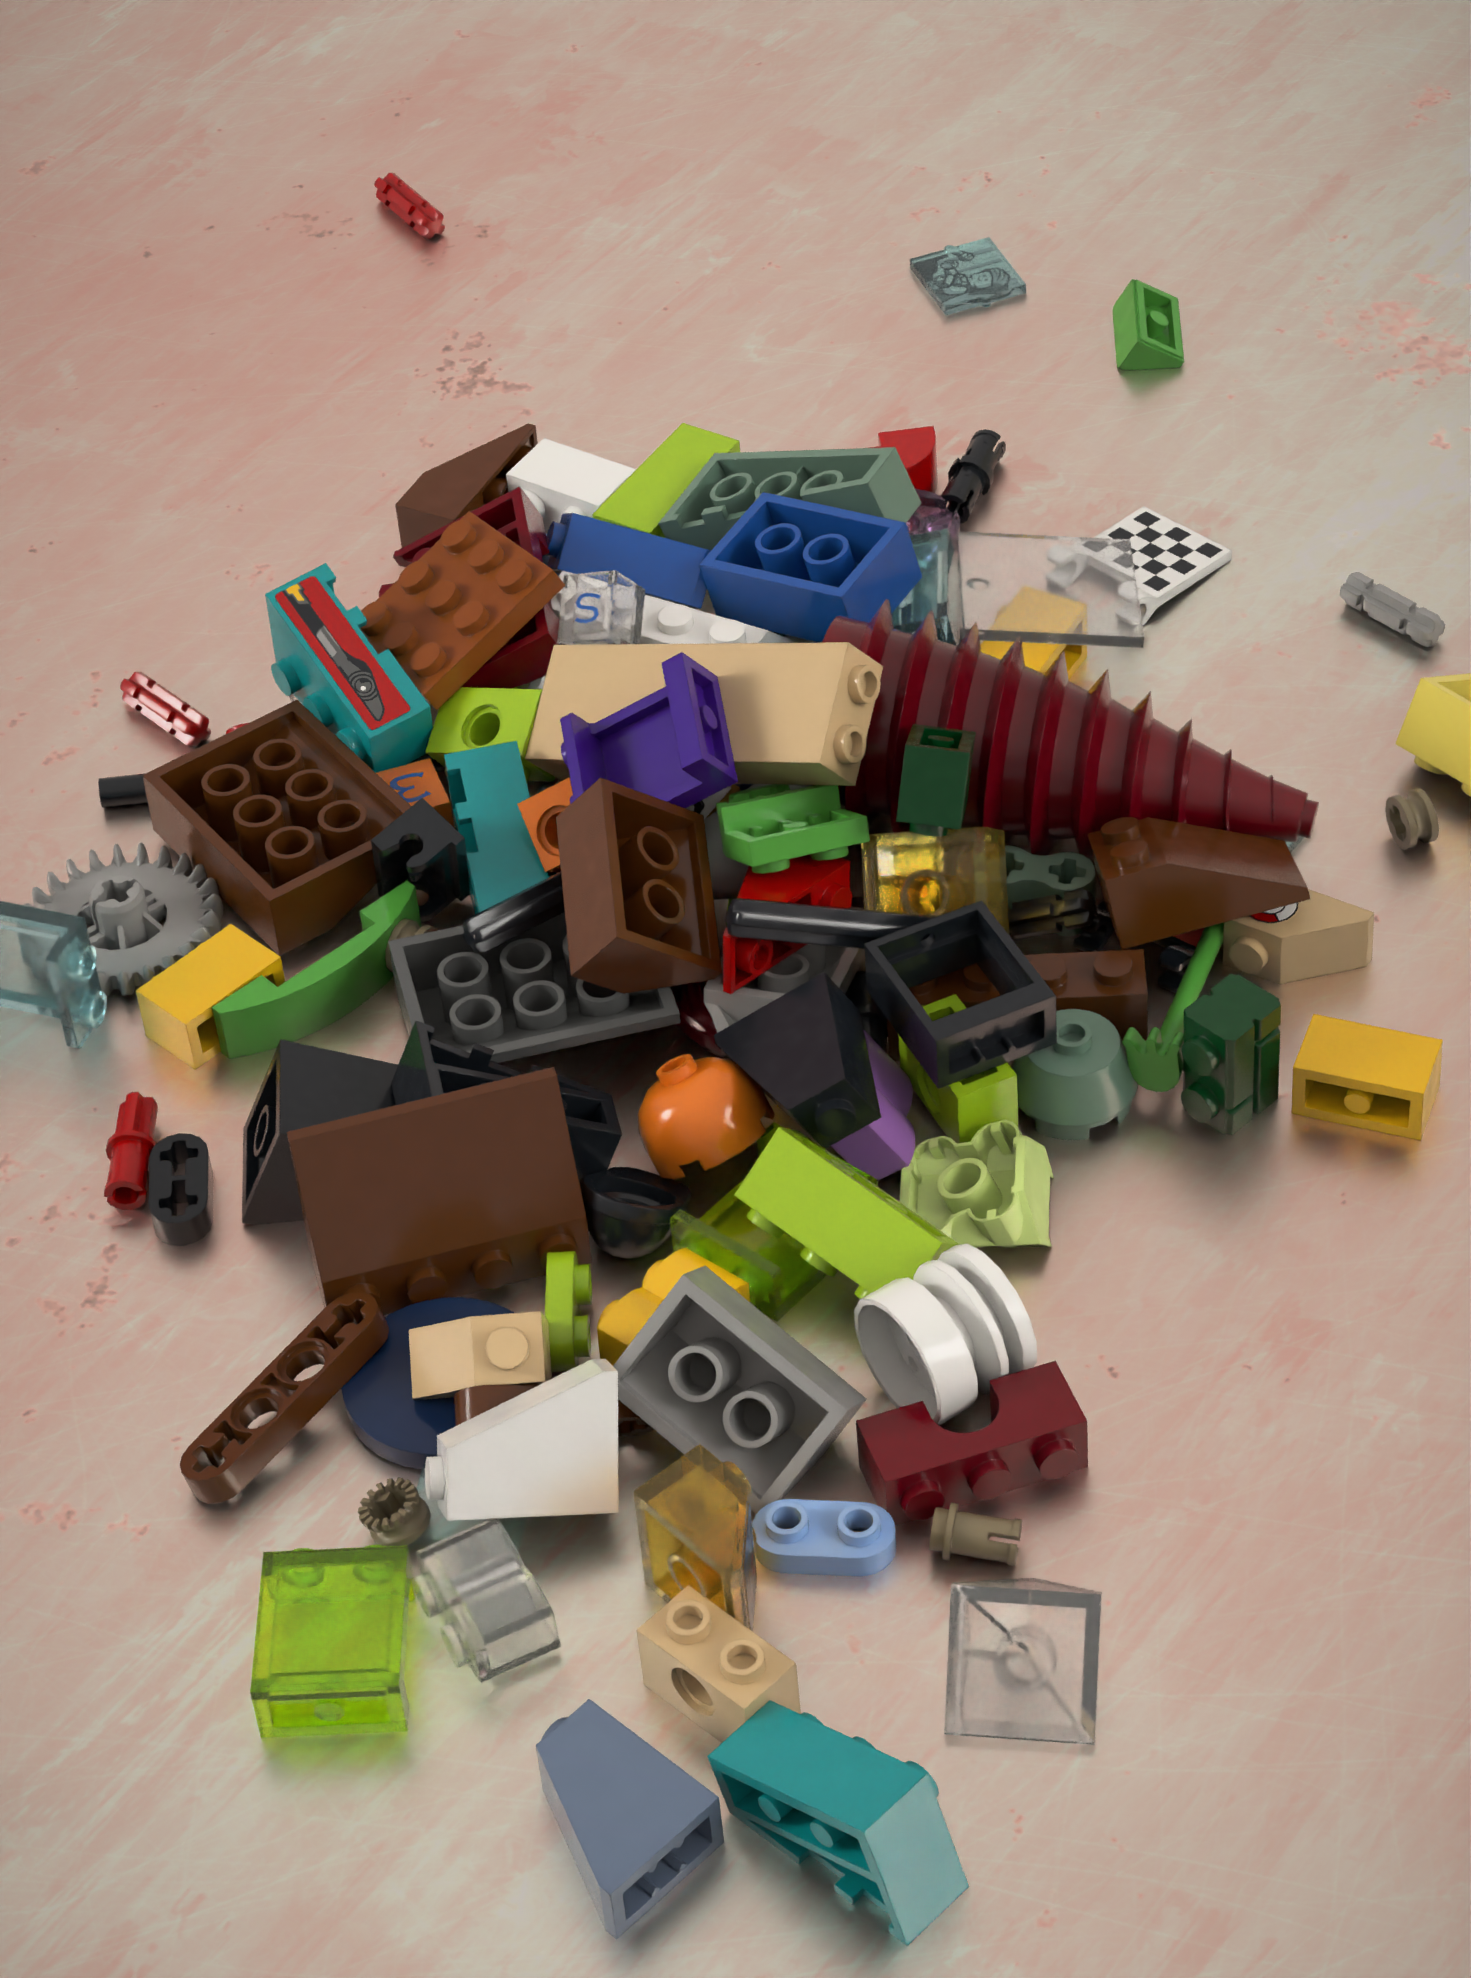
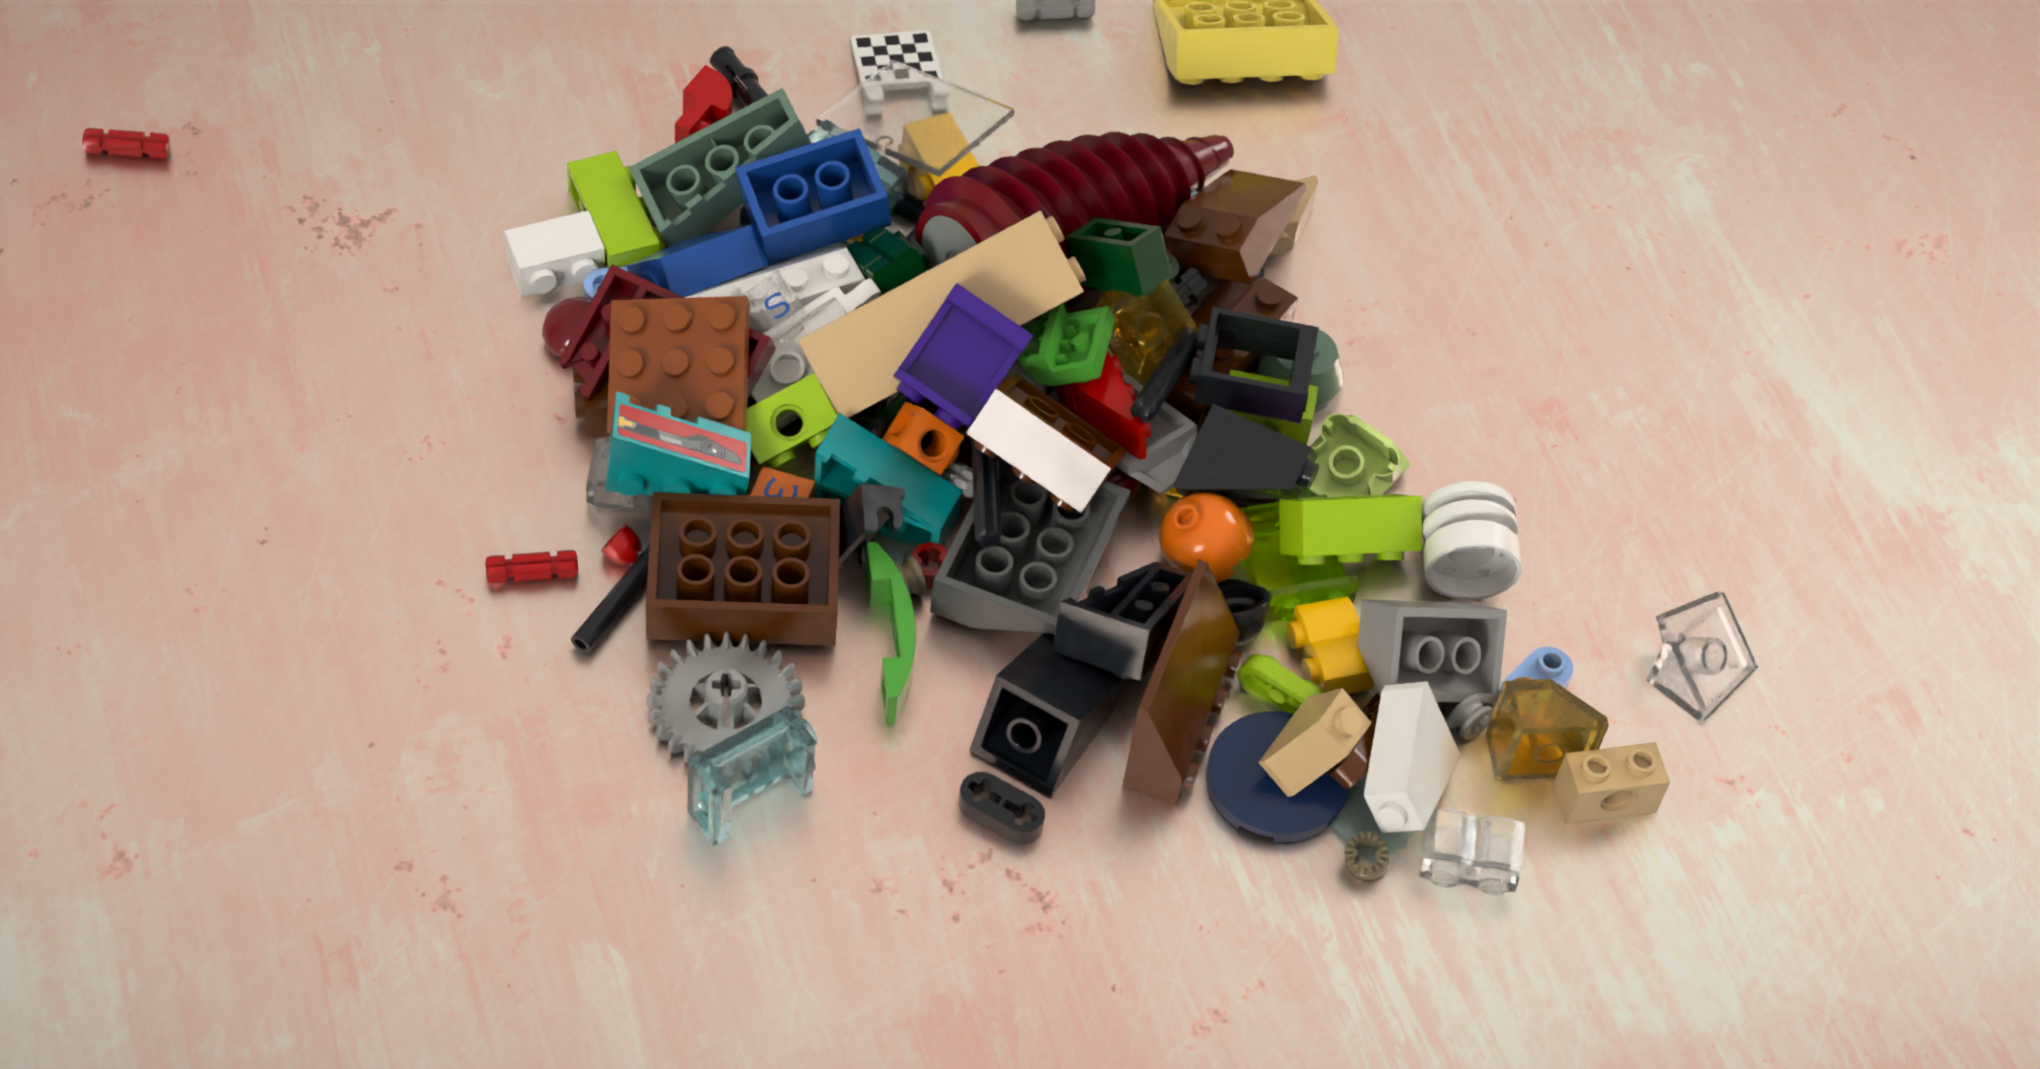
camera: 65 degrees left, 10 degrees up
red axle [104,1092,158,1210] -> none
yellow brick [136,924,286,1070] -> none
reddish brown beam [180,1292,389,1504] -> none
clear neon green panel [250,1545,416,1738] -> none
reddish brown slope [395,423,538,548] -> none
sand blue slope [536,1699,724,1939] -> none
teal wedge [707,1700,969,1946] -> none
dark red arch [856,1361,1088,1526] -> none
dark tan pin [929,1502,1022,1566] -> none
bright green piece [1122,922,1224,1092] -> none
dark green brick [1181,974,1281,1135] -> none
yellow brick [1291,1014,1443,1141] -> none
dark tan bush [1385,788,1439,850] -> none

